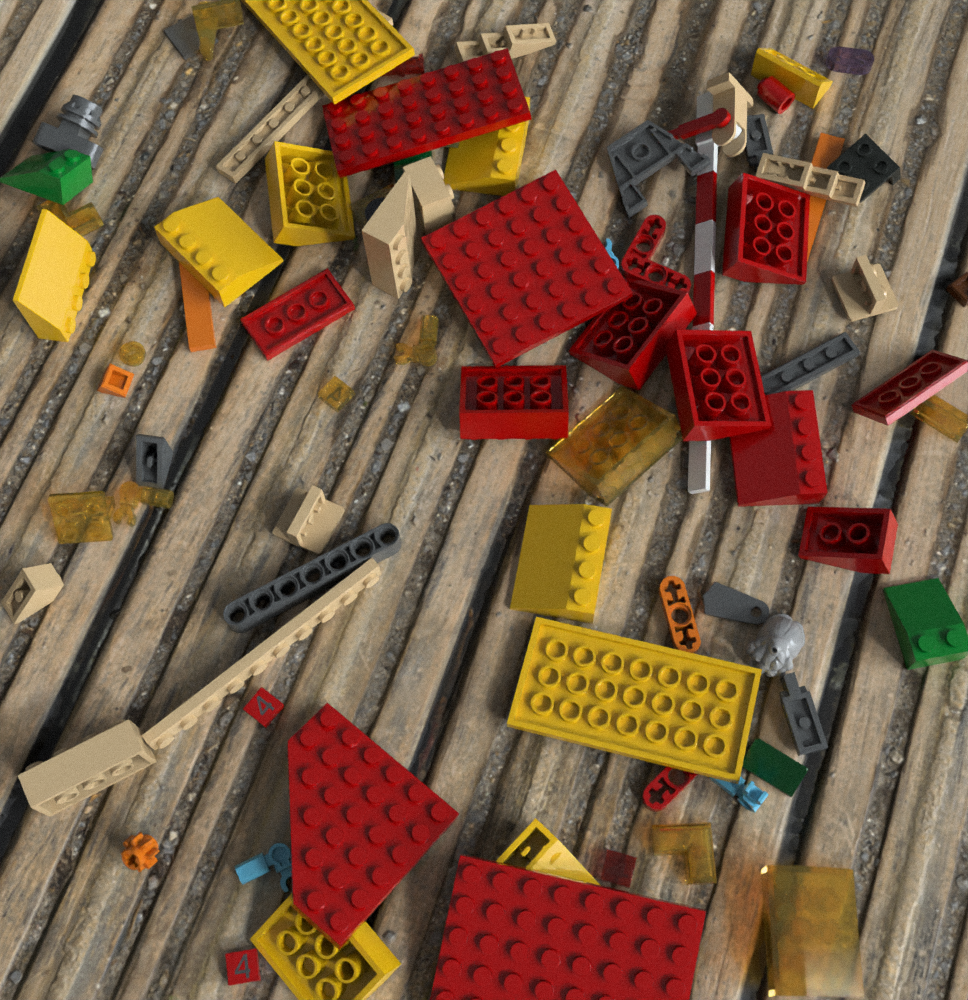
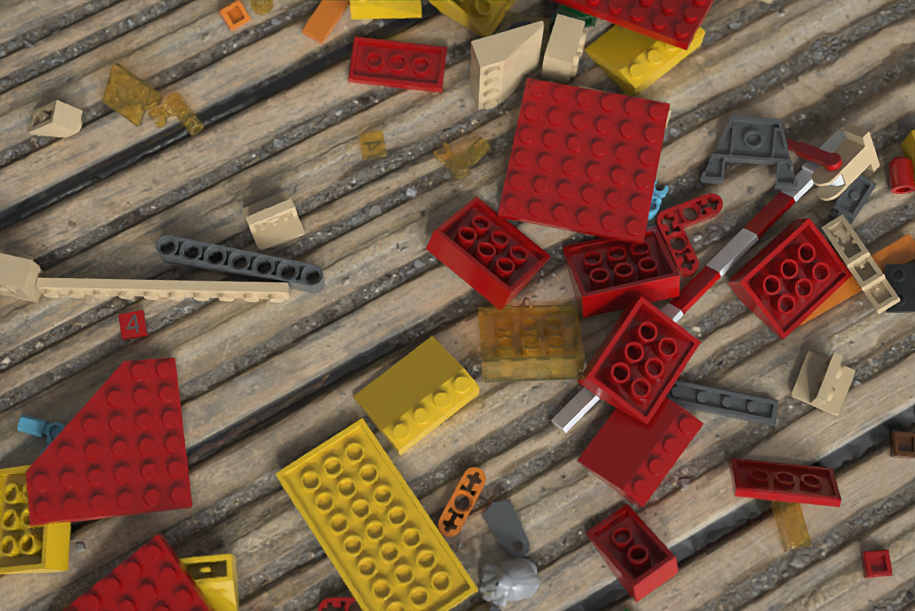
camera: 35 degrees right, 5 degrees up
dark grey slope [136,434,173,489] -> none

